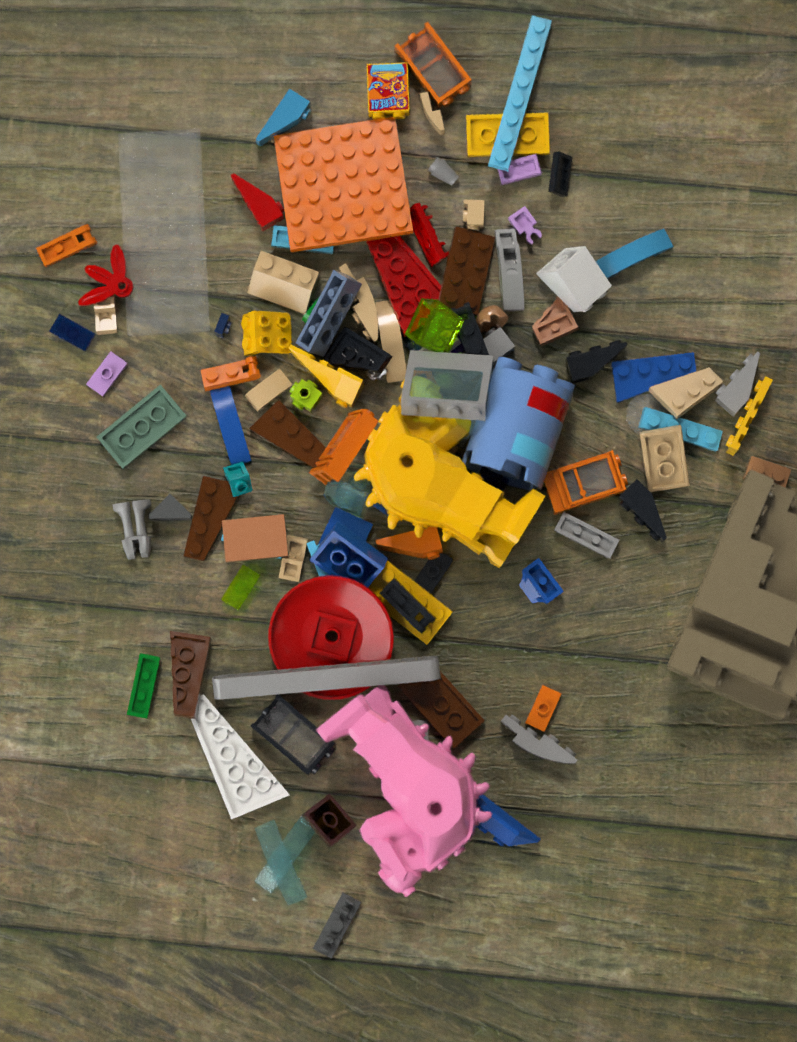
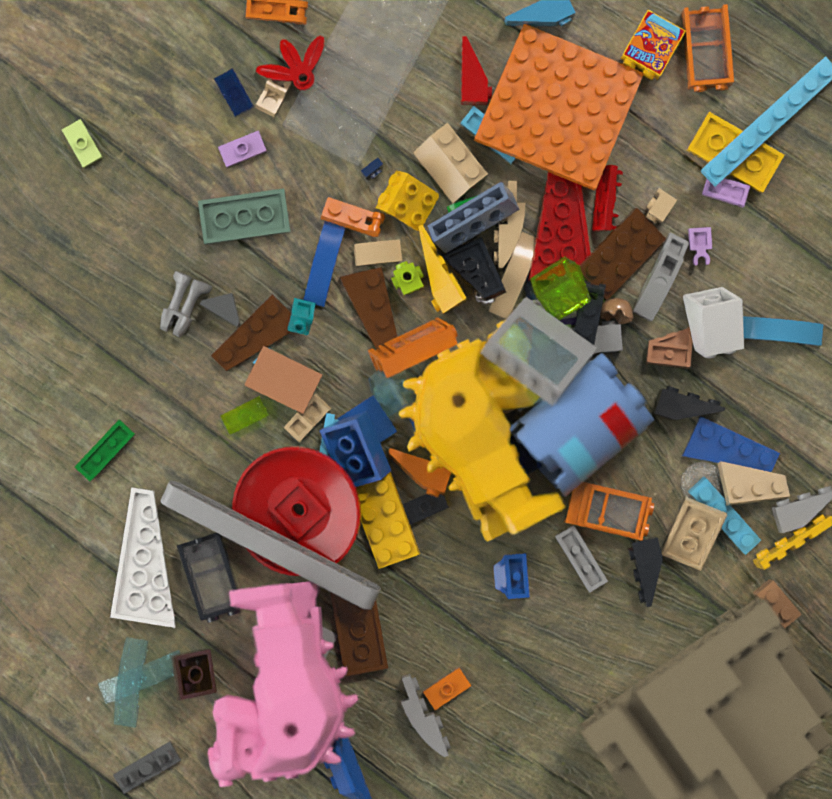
camera: 25 degrees right, 5 degrees up
reddish brown wing [170,631,212,719] -> none
black plate [380,578,437,634] -> none
tan slope [420,92,445,135] -> none
light grey cone [428,157,459,186] -> none
black plate [548,151,572,197] -> none

